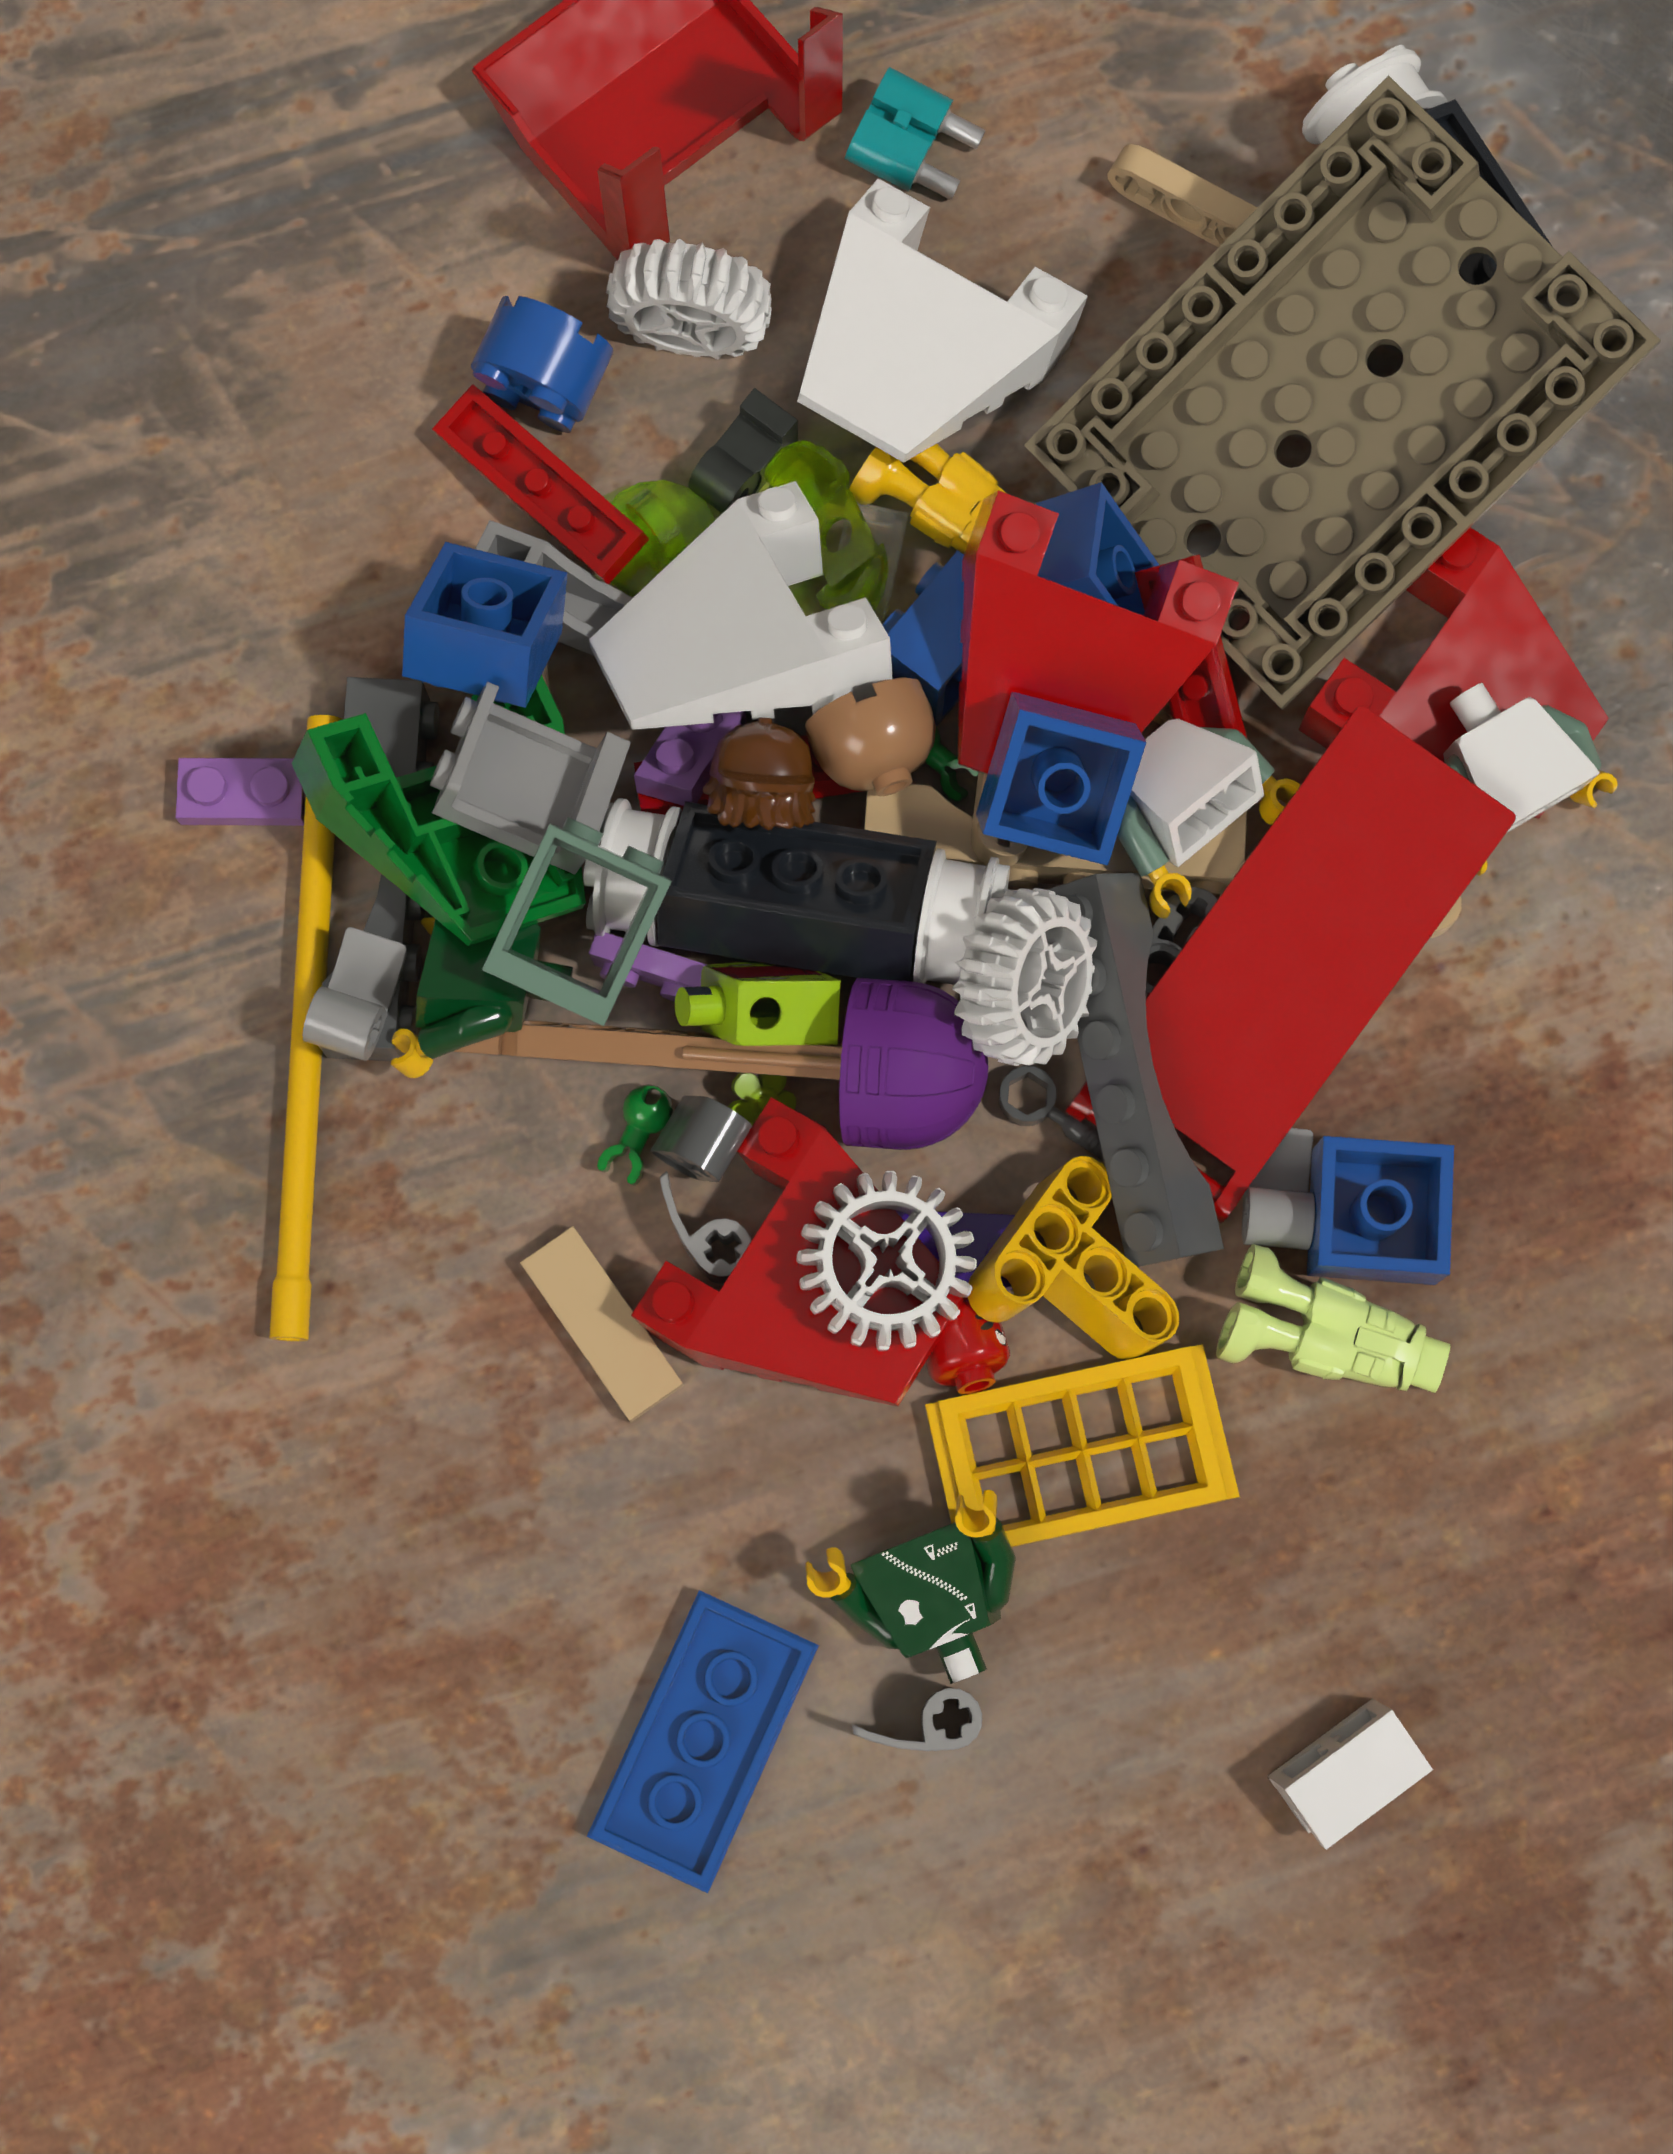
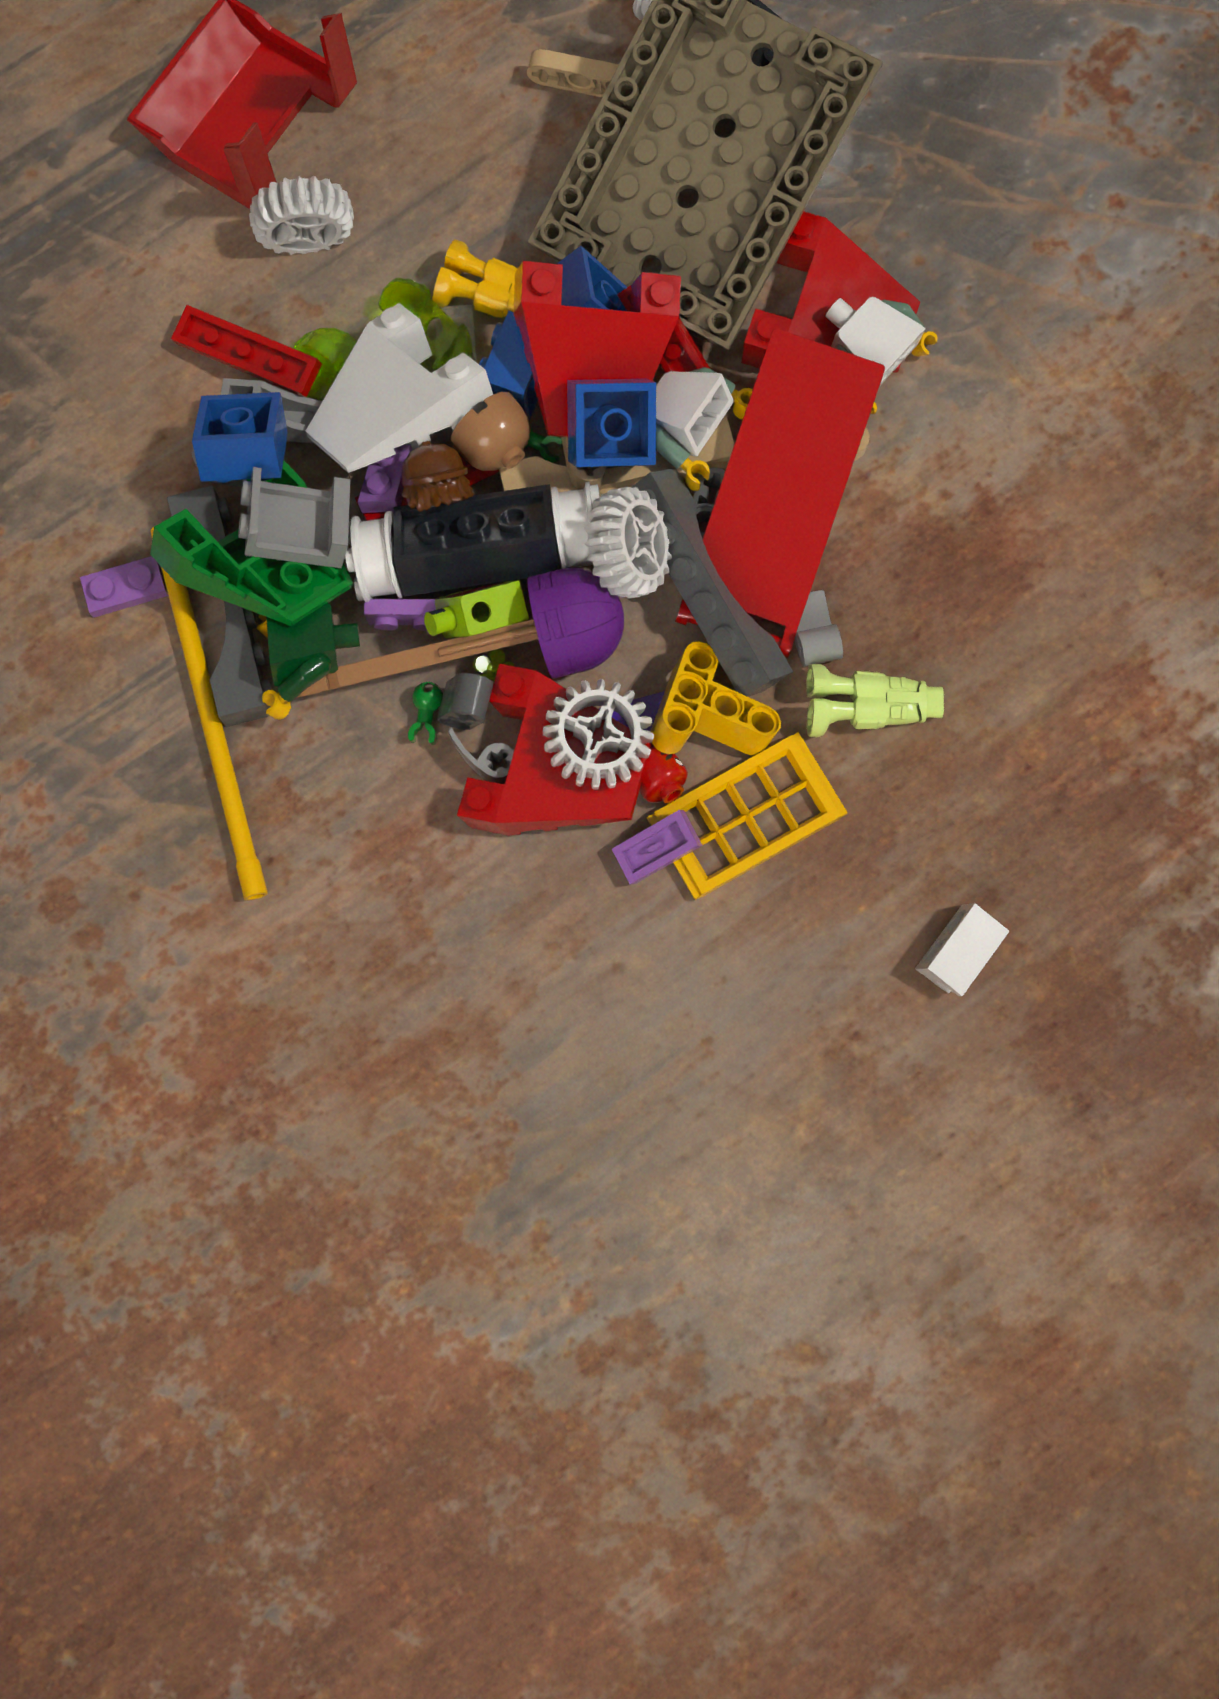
camera: 15 degrees left, 0 degrees up
light grey panel [302,927,407,1061] -> none
blue brick [471,296,614,433] -> none
sand green window [482,817,672,1026] -> none
tan tile [520,1226,684,1423] -> none
blue tile [587,1590,819,1893] -> none
pearl dark grey leg [688,388,798,513] -> none
white wedge [797,178,1088,463] -> none
dark green torso [805,1490,1016,1684] -> none
teal piece [844,67,985,200] -> none
light grey panel [852,1688,982,1751] -> none
dark grey piece [999,1066,1104,1162] -> none
blue brick [1307,1136,1454,1285] -> none
none -> medium lavender plate [612,810,703,884]

